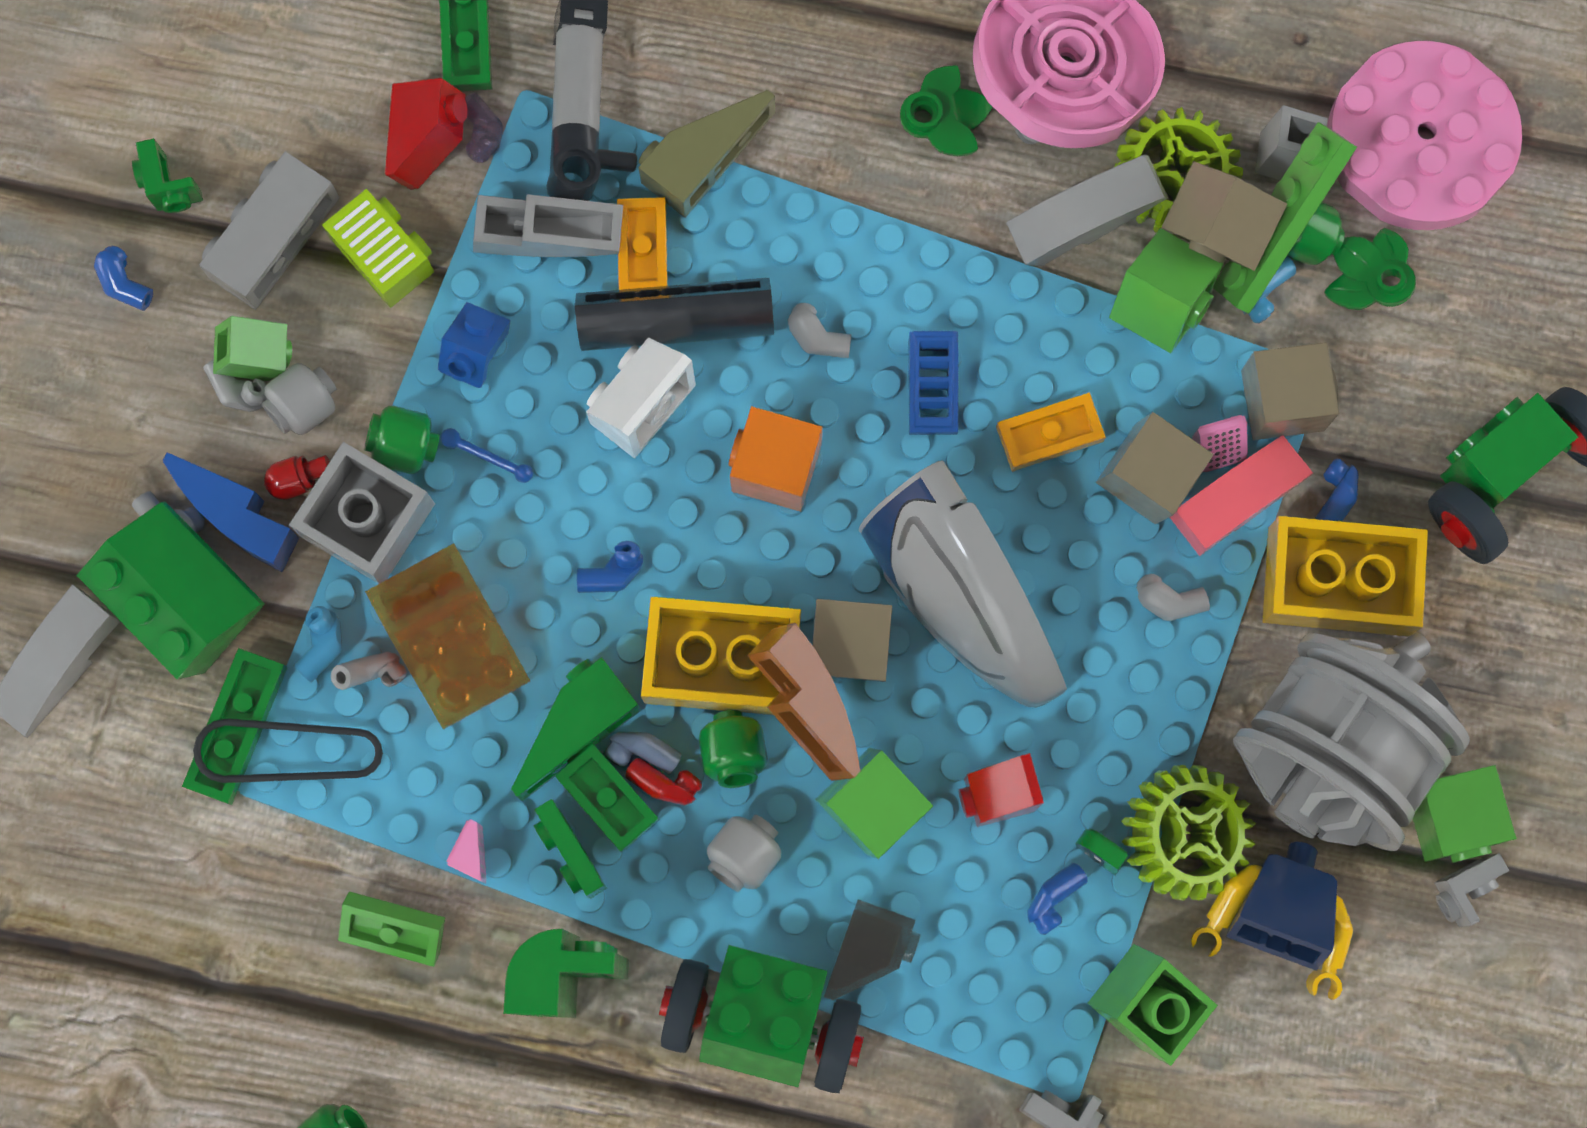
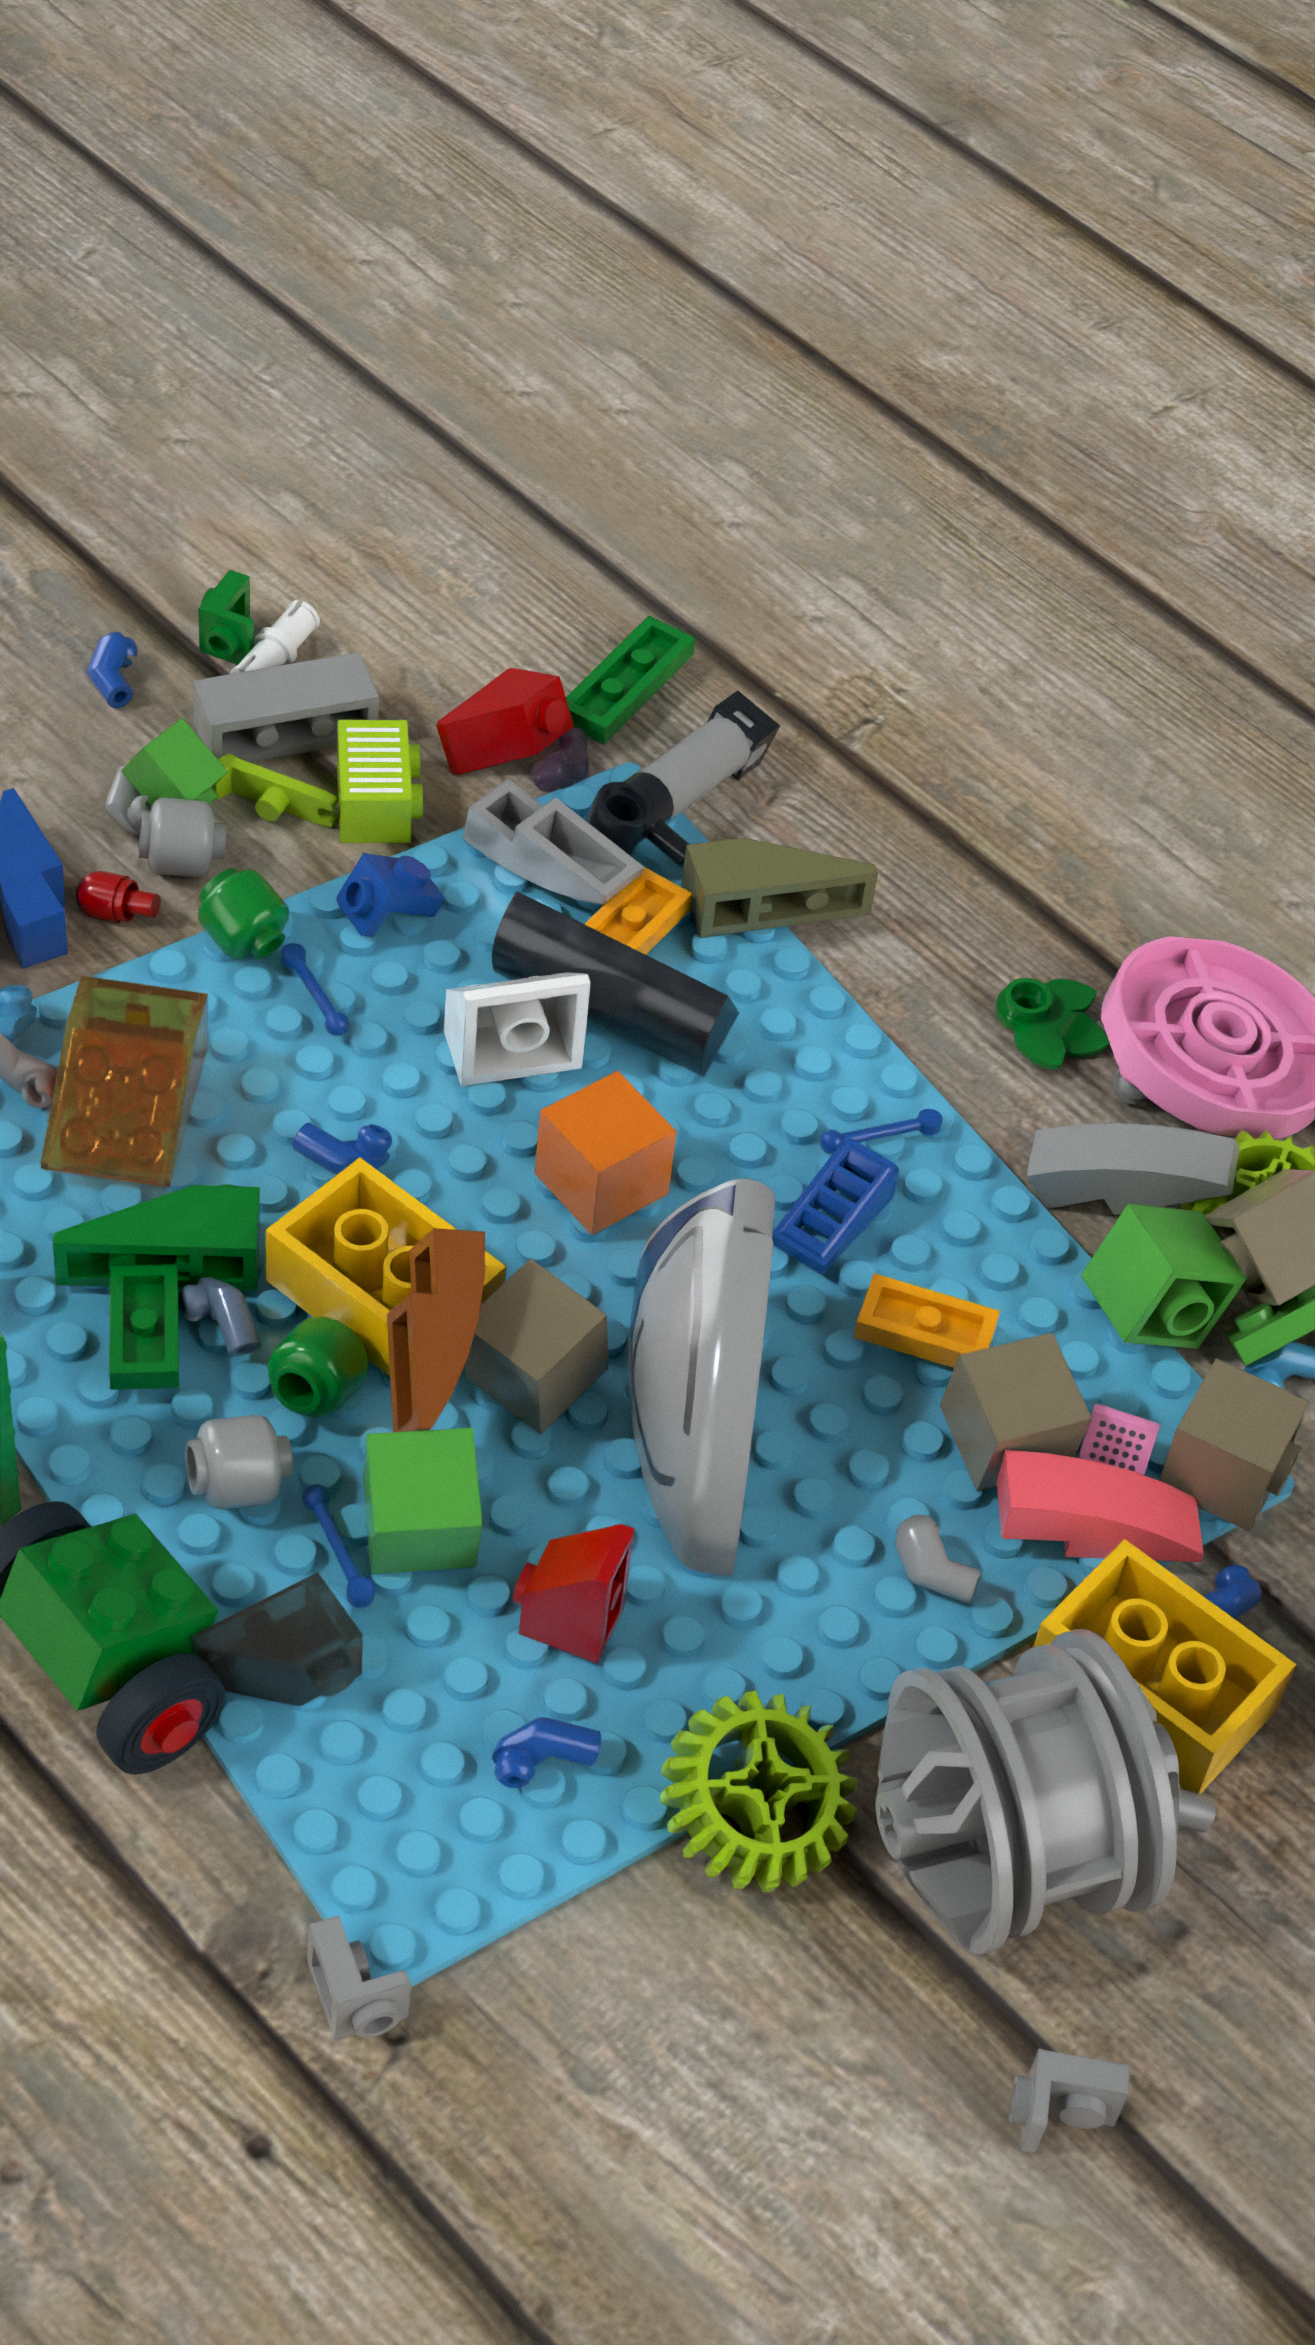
camera: 30 degrees right, 30 degrees down
light grey brick [289,442,435,586] -> none
green plate [533,799,607,899] -> none
red arm [625,758,702,806] -> none
light grey arm [788,303,851,358] -> none
green tile [1075,828,1128,876] -> none
bright green head [1088,944,1218,1066] -> none
dark blue torso [1191,842,1353,1000] -> none
bright green head [1413,765,1517,863] -> none
none -> lime piece [212,753,339,827]
none -> white pin [230,600,320,674]
none -> blue hinge [302,1484,375,1608]
none -> blue hinge [819,1109,943,1154]

